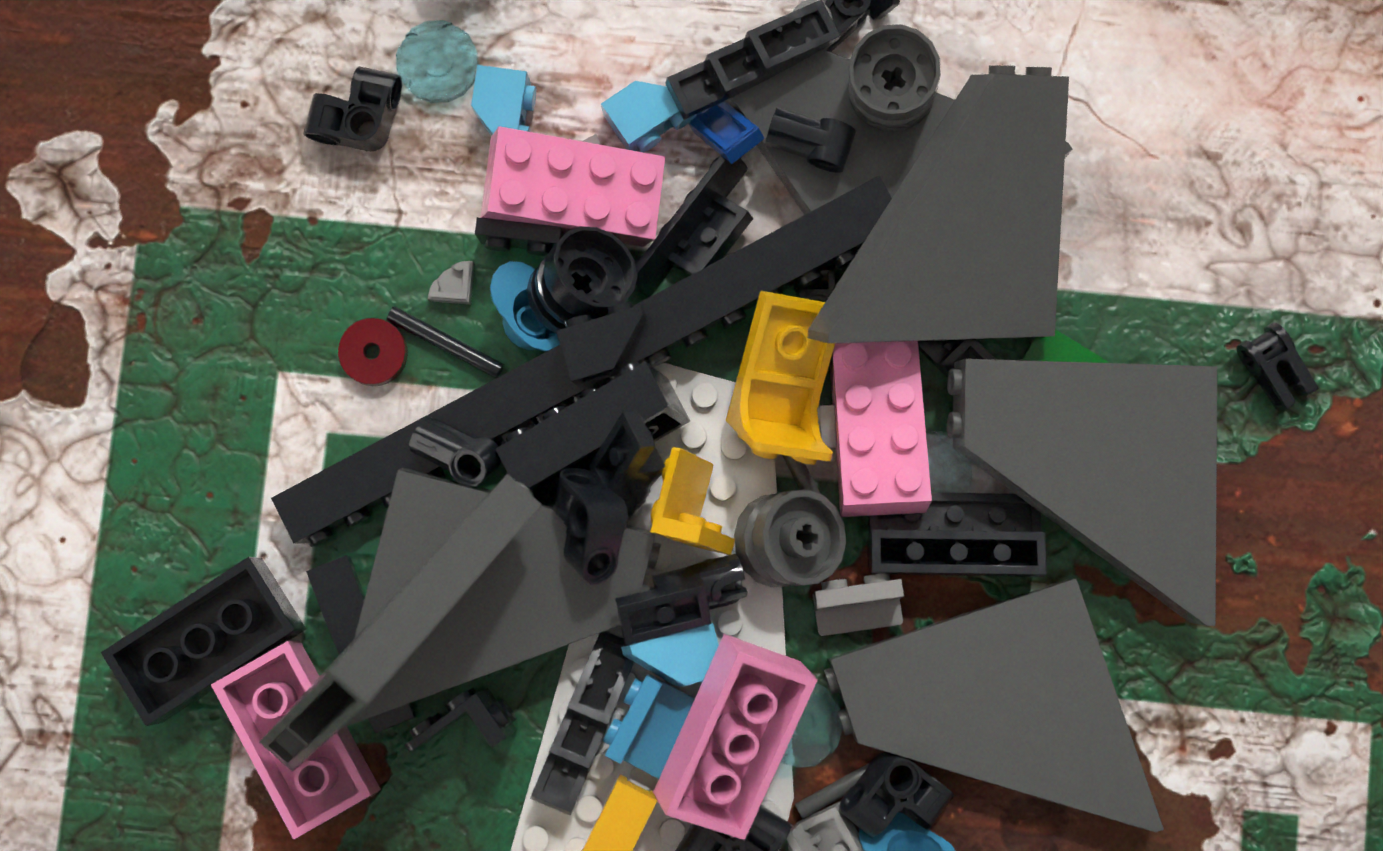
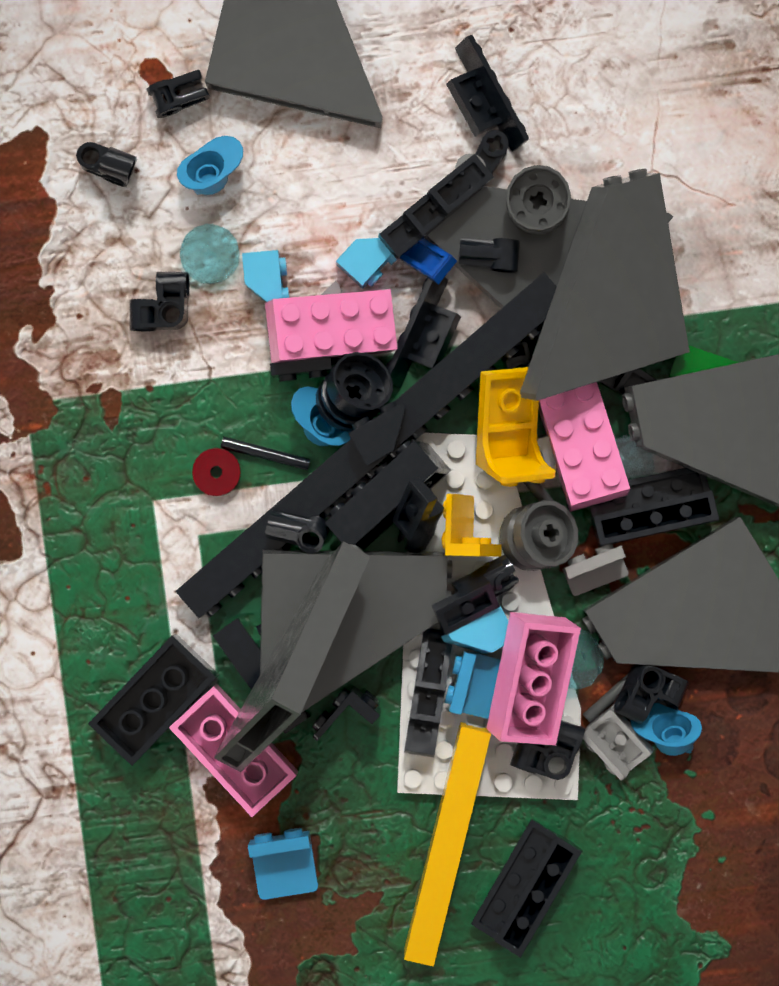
camera: 20 degrees left, 5 degrees up
light grey tile [428,261,474,305] -> none
black piece [553,468,628,585] -> none

